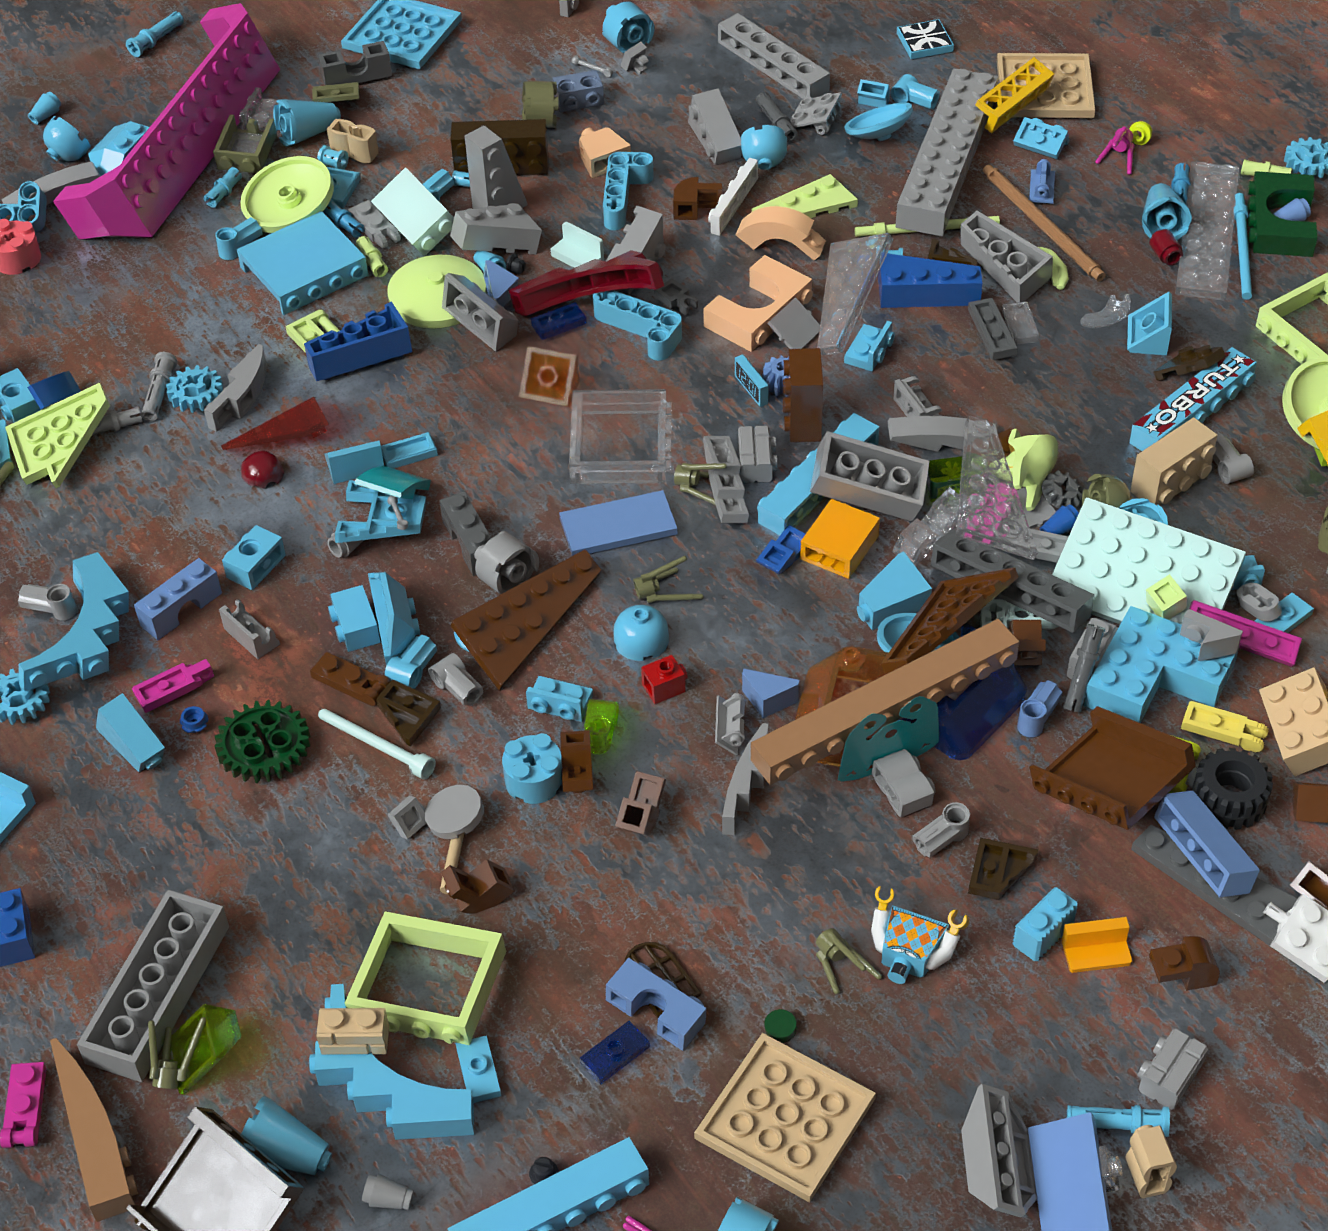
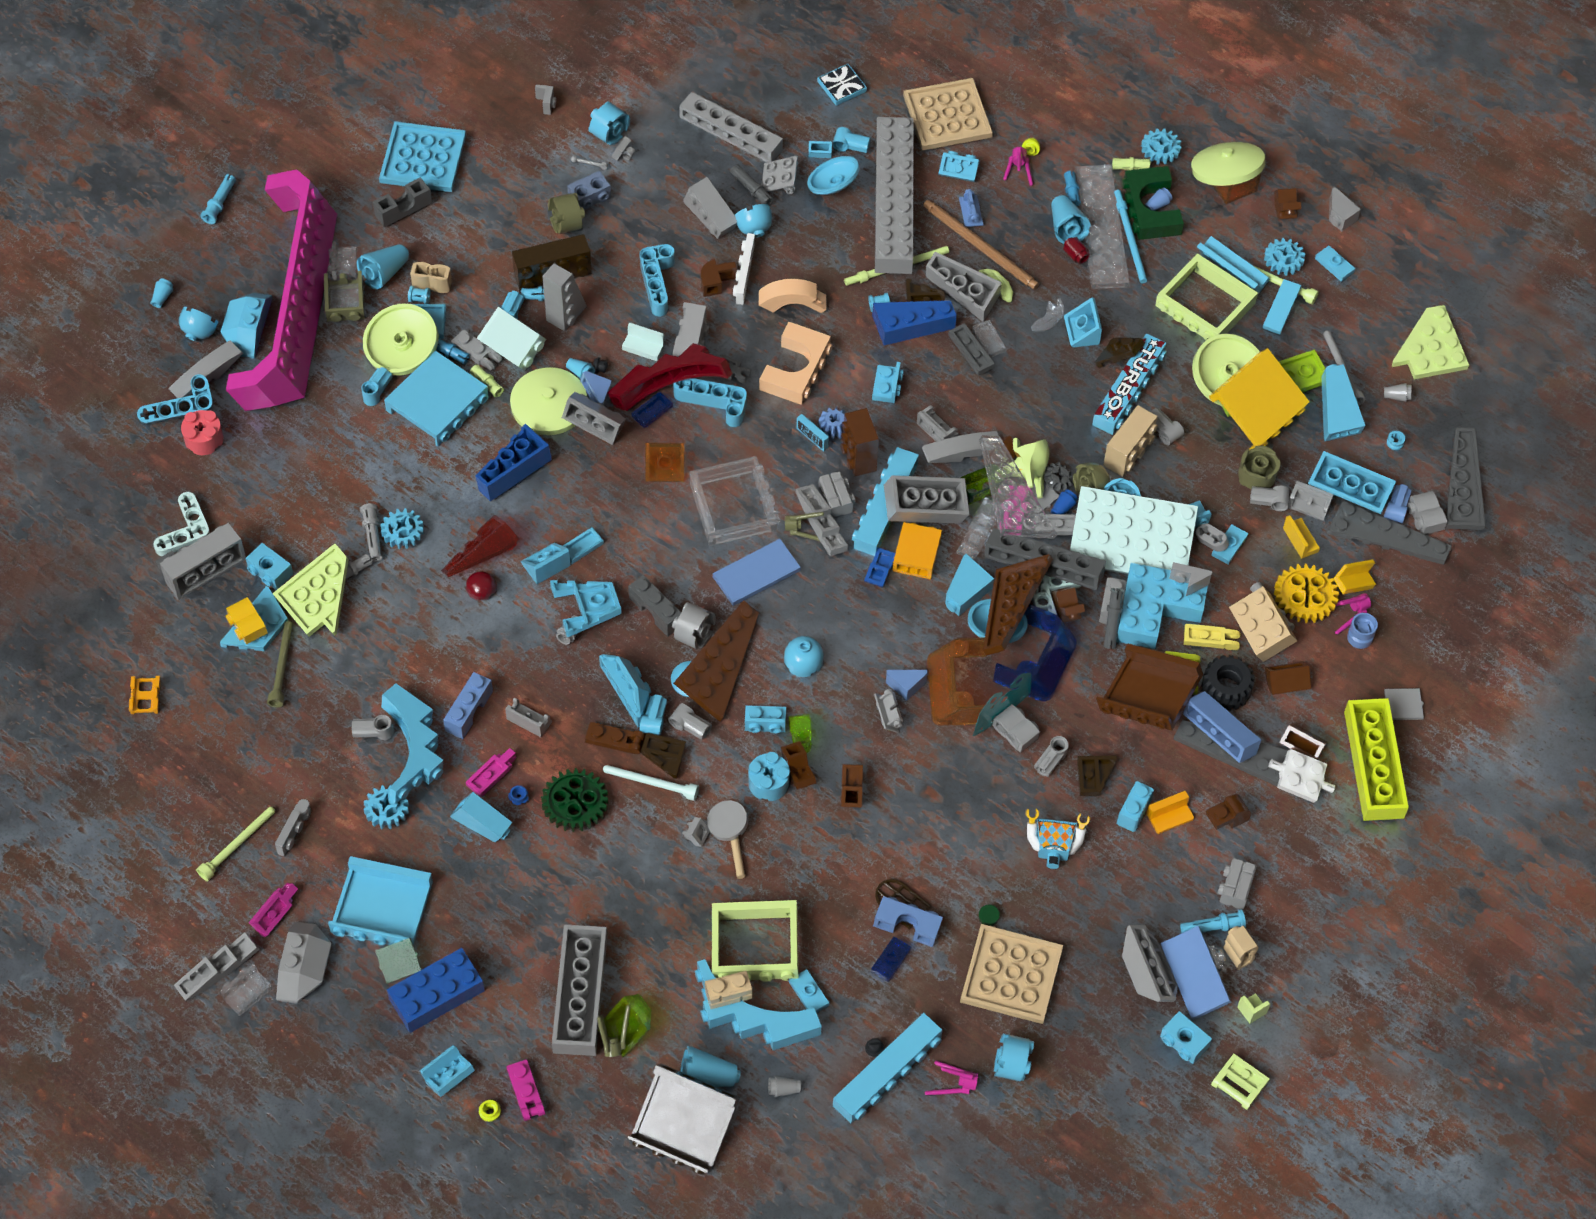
camera: 20 degrees left, 10 degrees up
blue slope [27,371,81,410] -> none
medium nougat slope [50,1038,139,1222] -> none
medium azure pin [204,167,242,207] -> none
light grey slope [204,344,267,432] -> none
medium azure brick [222,525,286,590] -> none
yellowish green plate [286,310,340,353] -> none
olive slope [312,82,360,103] -> none
medium azure brick [328,585,380,652] -> none
teal slope [355,466,431,499] -> none
light grey hinge [387,495,408,530] -> none
reddish brown brick [441,859,515,914] -> none
light grey wedge [450,203,542,255] -> none
light nougat torso [579,128,631,178] -> none
olive plant [633,556,704,603] -> none
red brick [641,655,688,704] -> none
light grey slope [722,723,768,835] -> none
medium nougat brick [751,619,1019,785] -> none
yellowish green wing [752,174,858,218] -> none
light grey piece [767,297,823,349] -> none
olive plant [816,928,882,994] -> none
clear wing [817,233,894,356] -> none
yellow fence [975,57,1055,133] -> none
medium blue piece [1017,680,1062,737] -> none
yellowish green panel [1146,574,1187,620] -> none
dark pink tile [1189,600,1302,667] -> none

